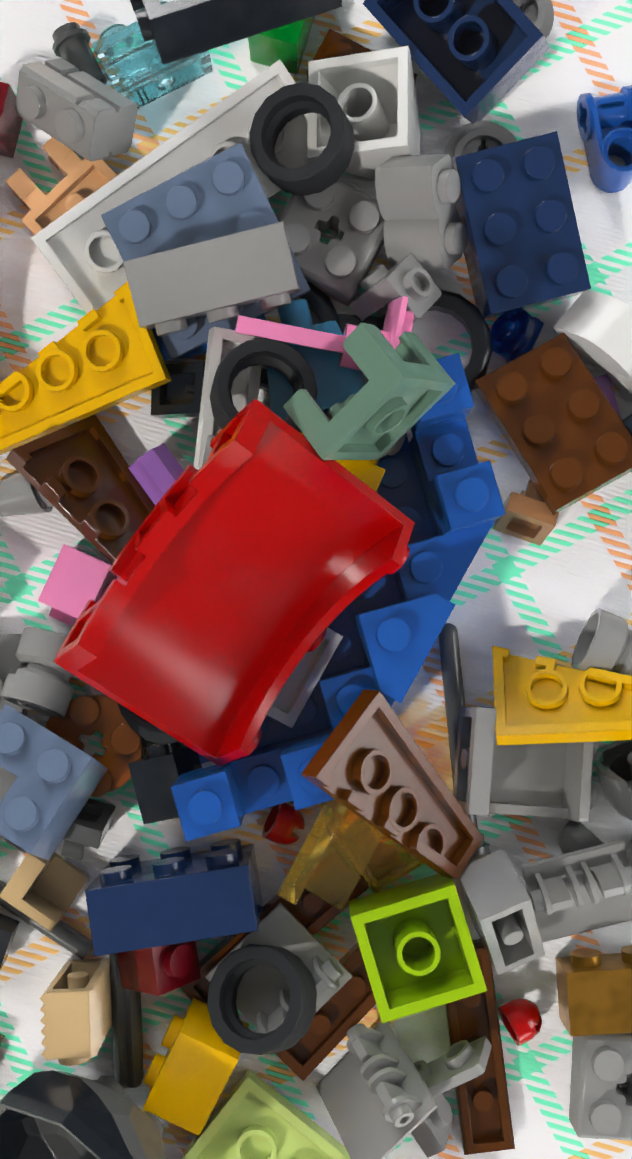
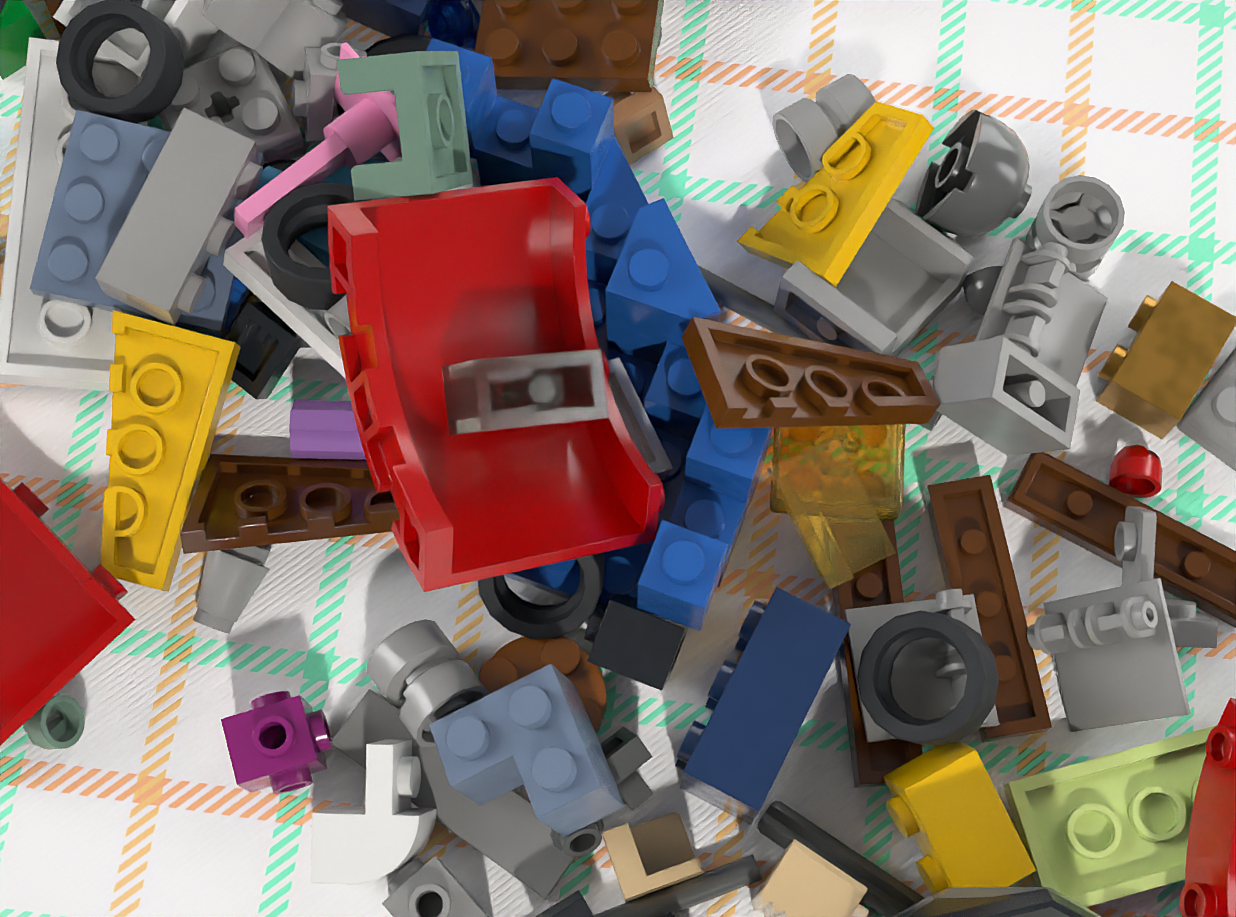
camera: 50 degrees left, 15 degrees down
bright pink brick [38,544,116,626] -> none
dark red brick [117,941,201,996] -> none
red hinge [262,803,305,845] -> none
lime brick [348,874,487,1023] -> none
none -> clear smoke brick [442,349,609,436]

